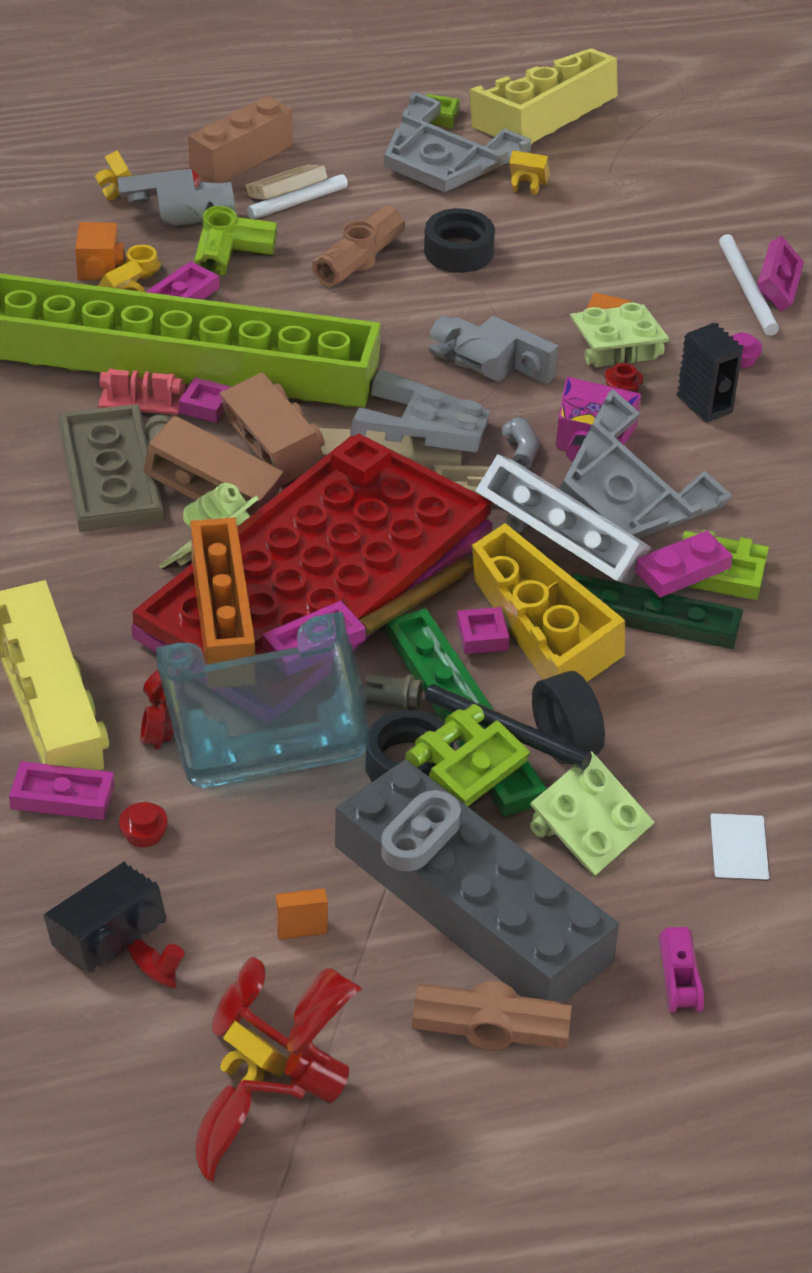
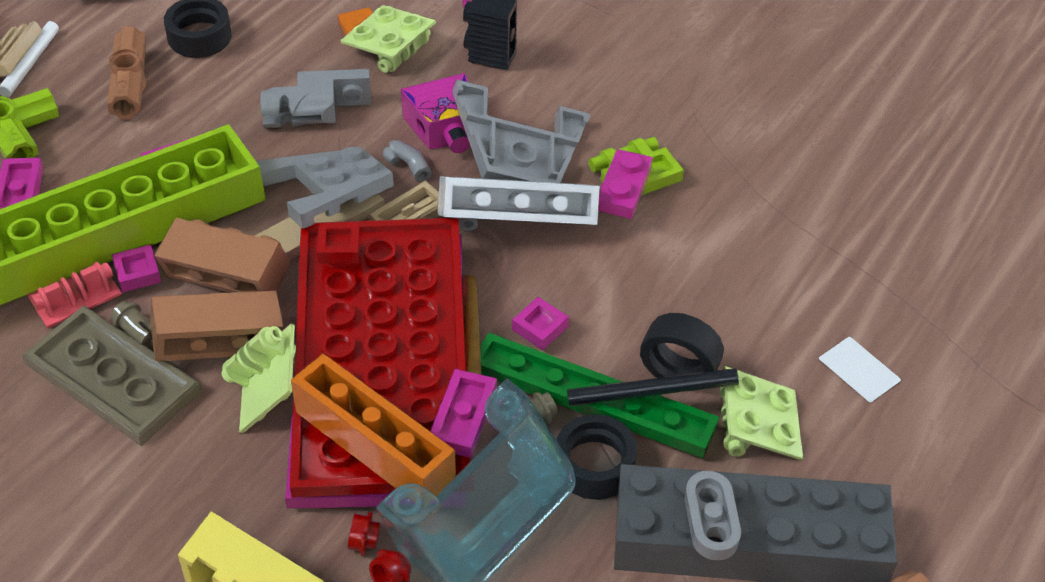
camera: 40 degrees left, 5 degrees up
lime plate [405,704,530,807] -> none
yellow wedge [472,523,625,682] -> none
dark green tile [571,573,744,650] -> none
red plate [604,363,644,393] -> none
dark pink bar [658,927,704,1013] -> none

